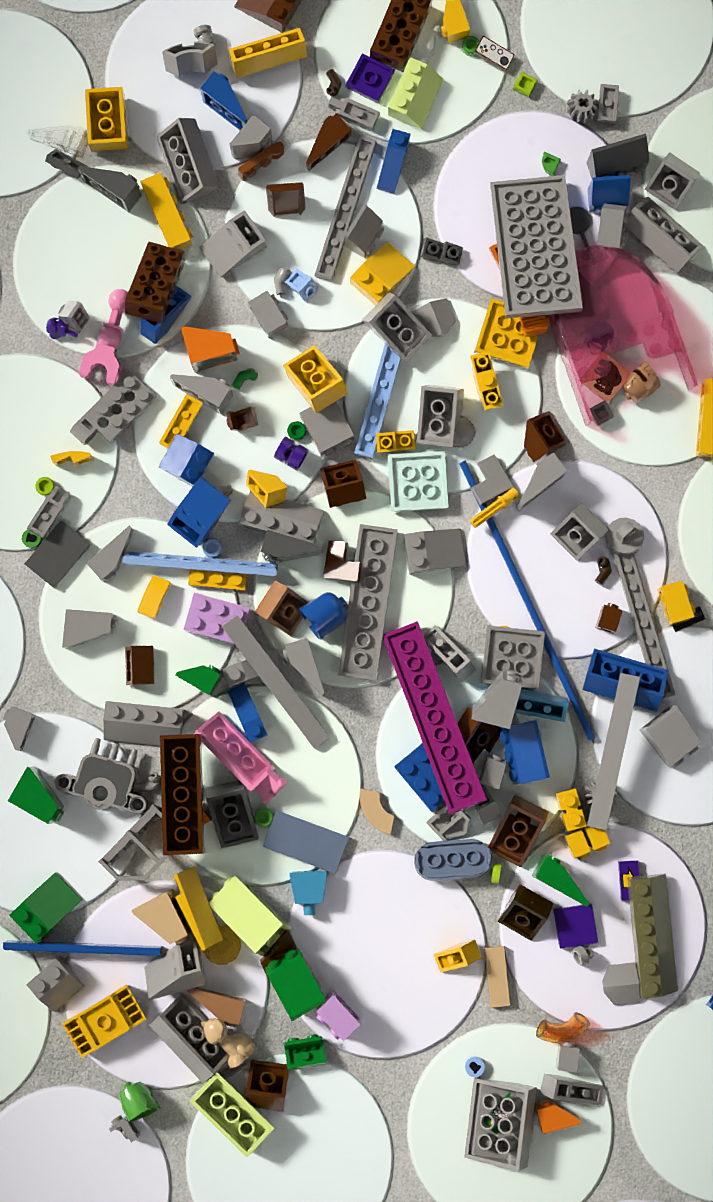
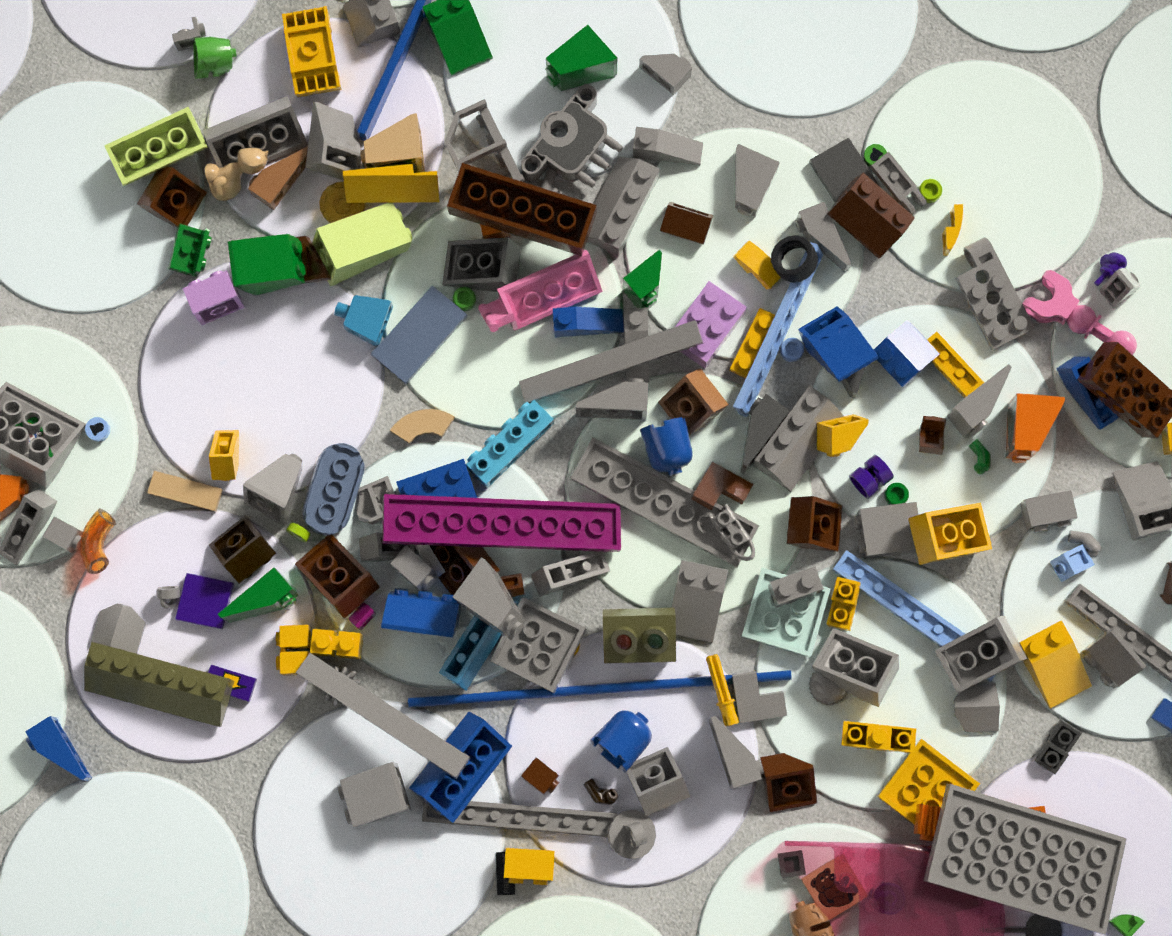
camera: 115 degrees right, 5 degrees down
none -> light grey slope [243,453,303,526]
none -> magenta slope [348,602,376,630]
none -> medium azure brick [466,400,554,488]
none -> reddish brown plate [500,573,525,598]
none -> blue cylinder [590,710,652,773]
none -> olive piece [603,608,676,664]
none -> light grey slope [633,126,703,166]
none -> light grey piece [708,504,756,561]
none -> light grey brick [768,566,824,608]
none -> black tyre [771,235,818,283]
none -> reddish brown slope [827,173,915,259]

